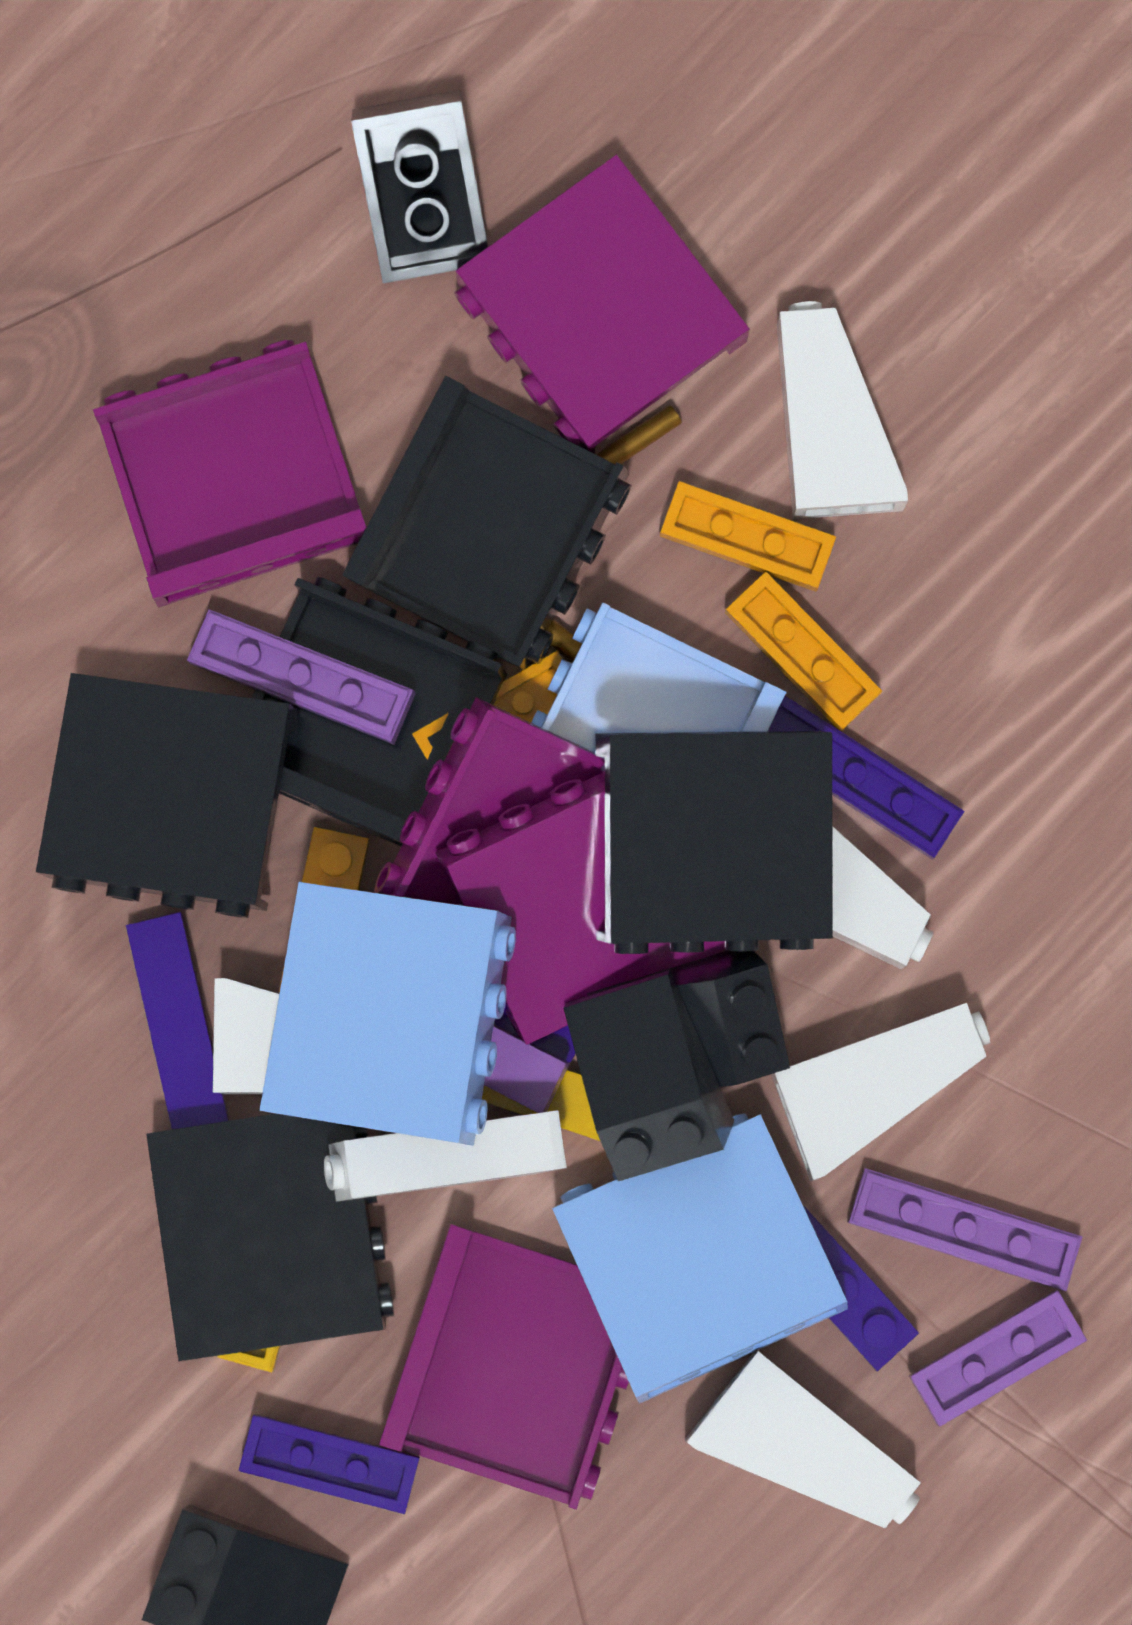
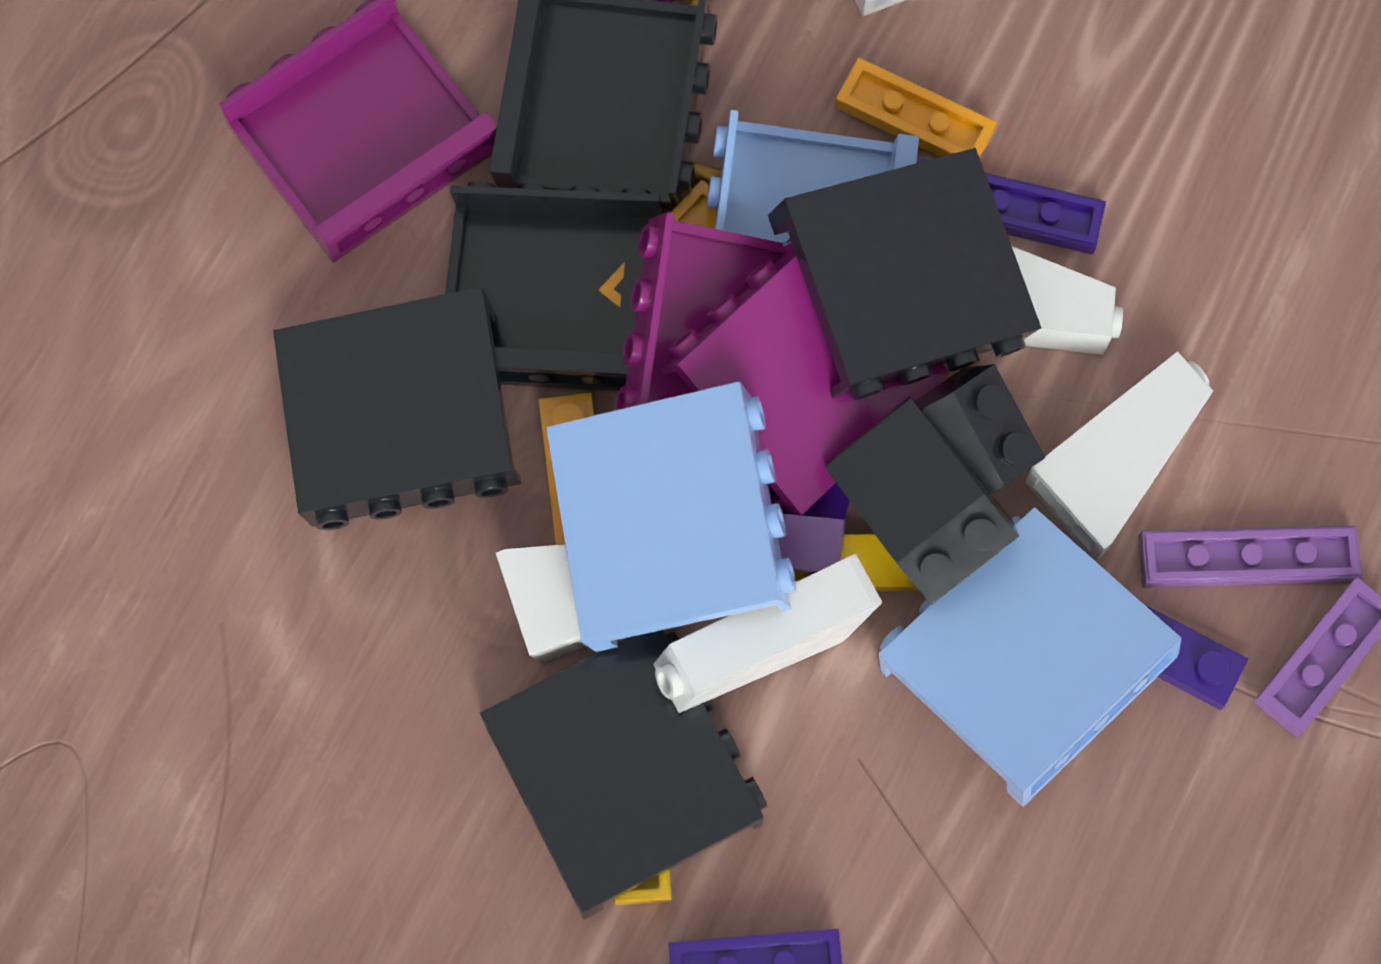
camera: 20 degrees left, 10 degrees down
dark purple tile [126,912,230,1130] -> none
medium lavender tile [187,610,416,745] -> none
magenta panel [379,1224,629,1510] -> none
light orange plate [660,481,836,592] -> none
white slope [685,1351,921,1528] -> none

